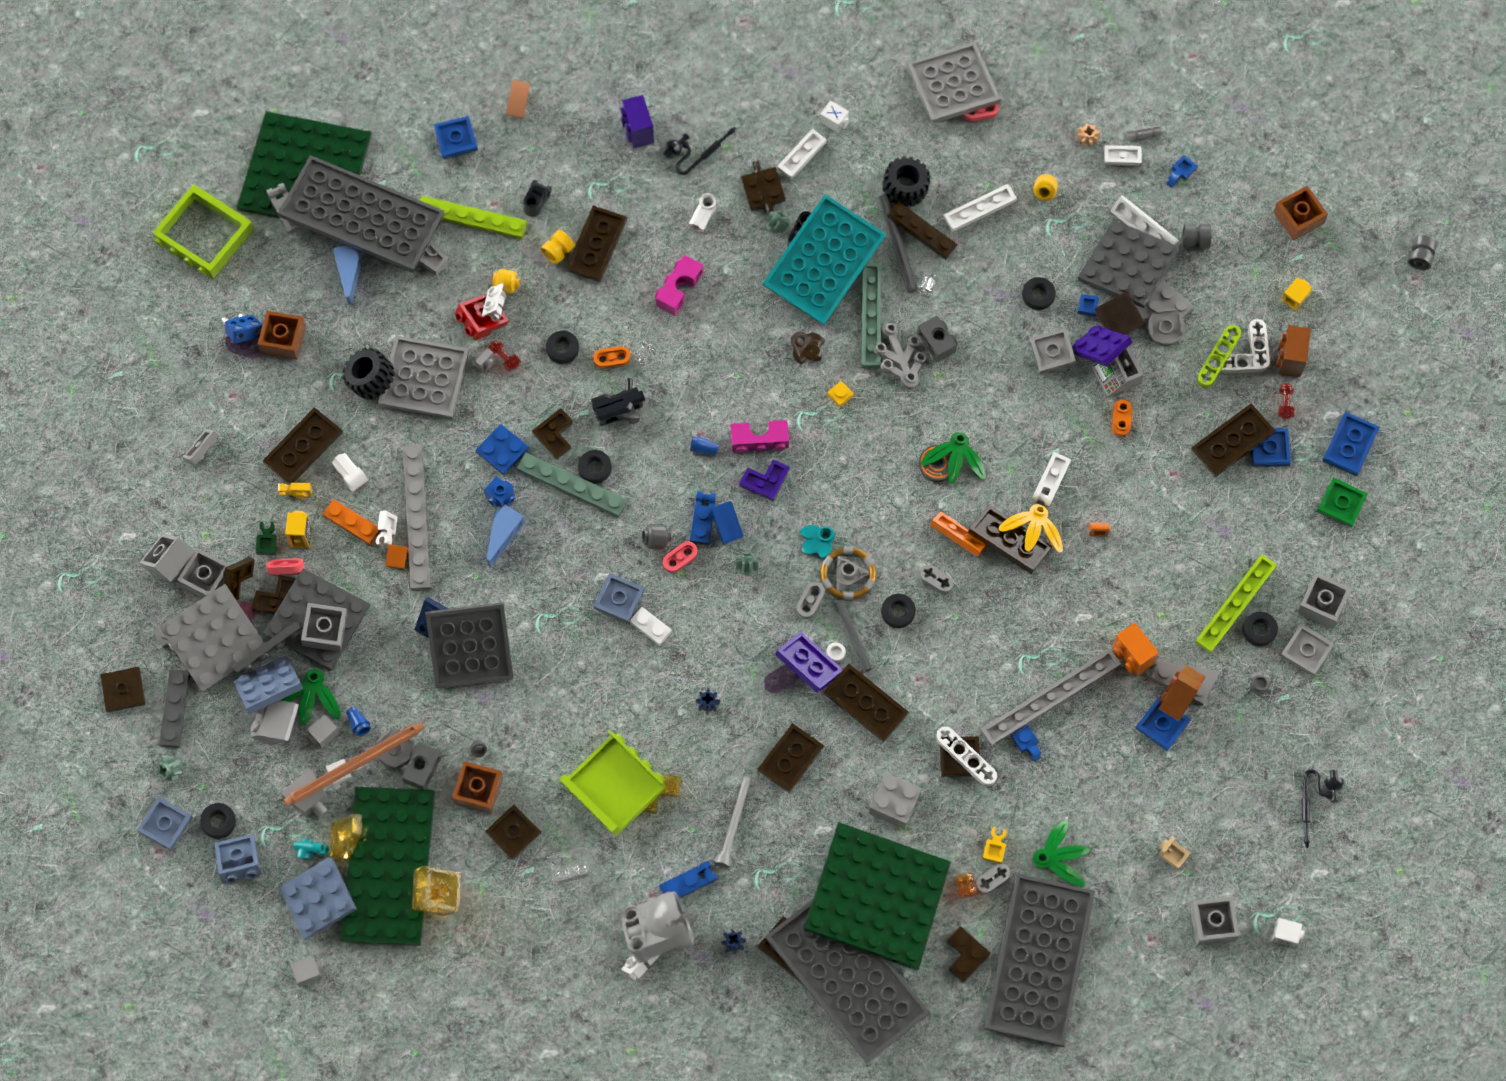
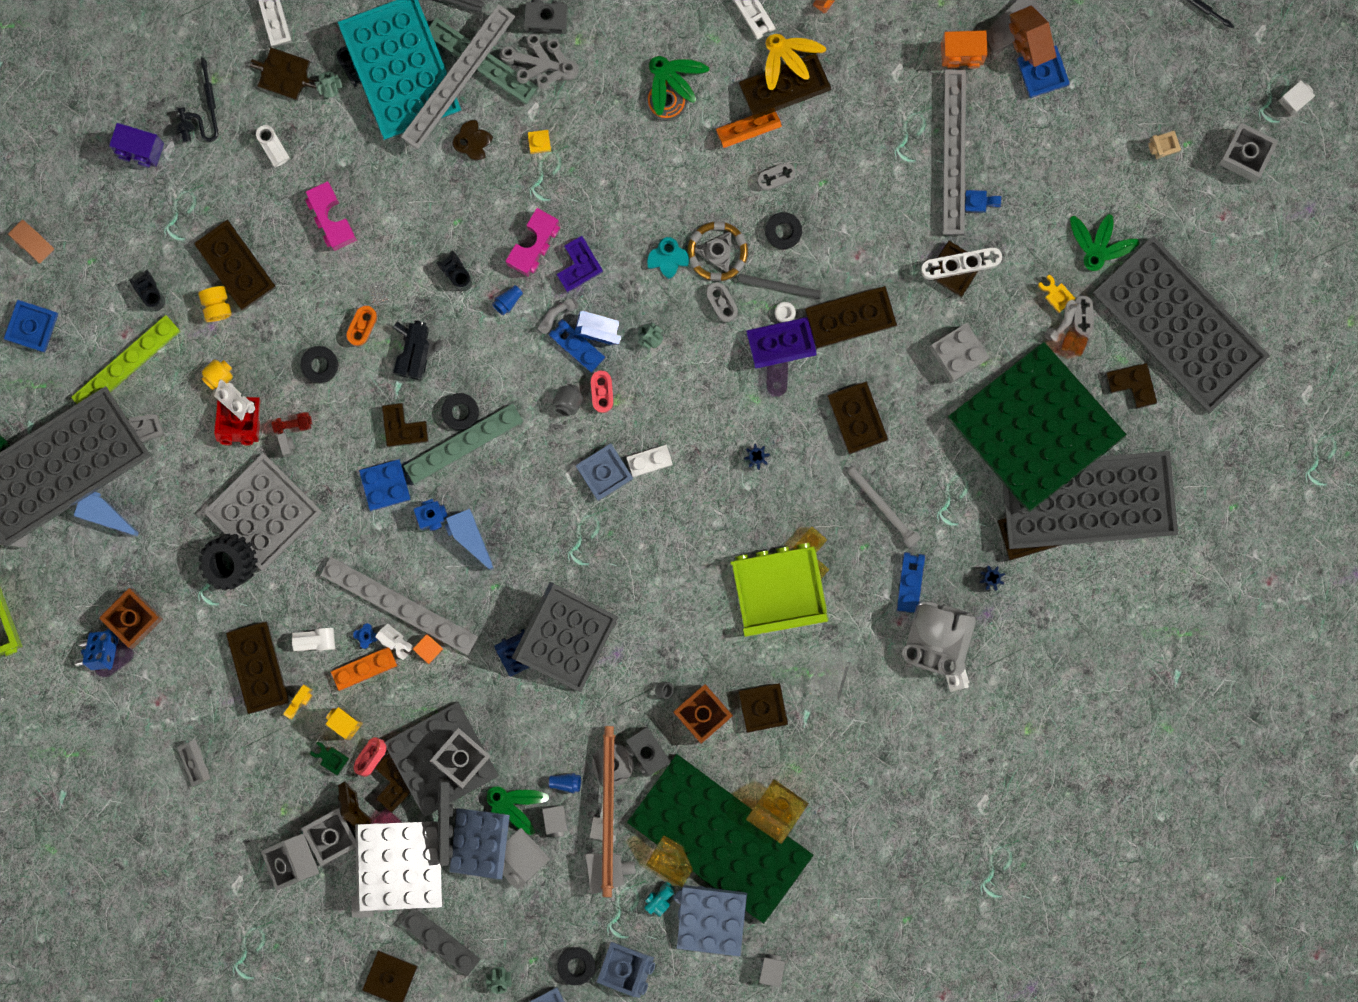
camera: 55 degrees left, 15 degrees up
none -> blue plate [353,623,378,649]
none -> light grey plate [401,4,515,150]
none -> black piece [436,250,472,291]
none -> light grey piece [538,298,578,334]
none -> light grey piece [1044,300,1081,342]

